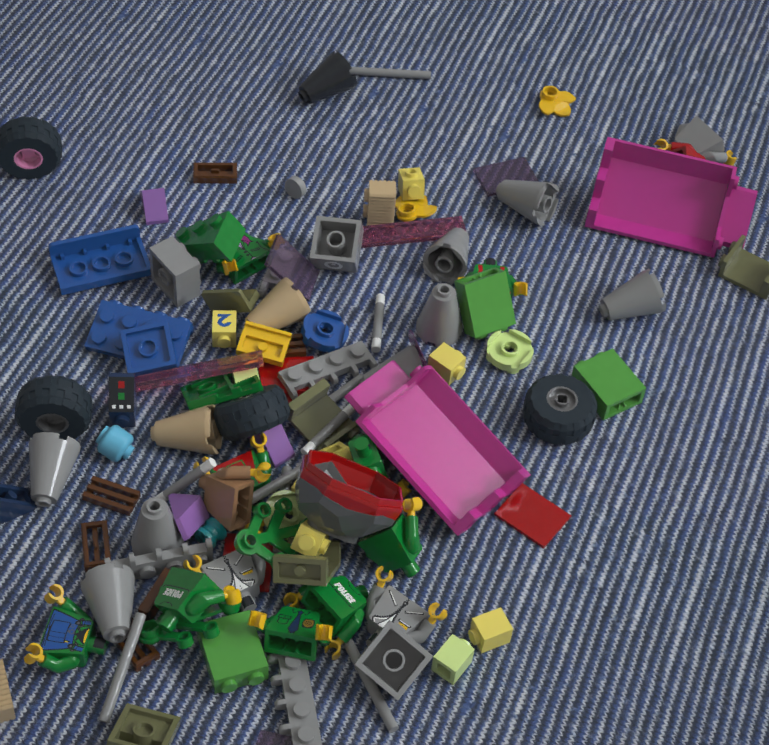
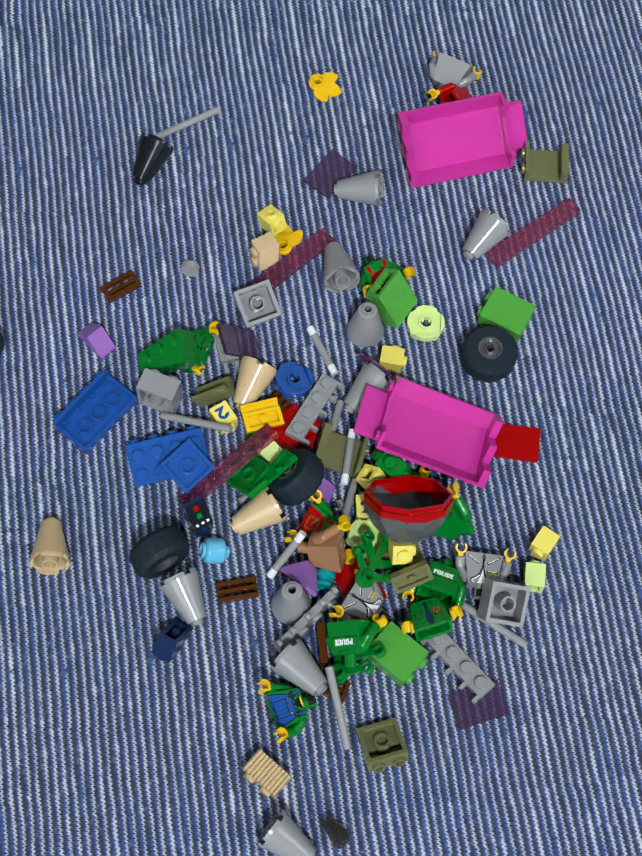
camera: 30 degrees left, 15 degrees up
reddish brown tile [81,520,111,572] -> none
none -> light grey bar [160,412,233,433]
none -> clear pink tile [485,198,581,268]

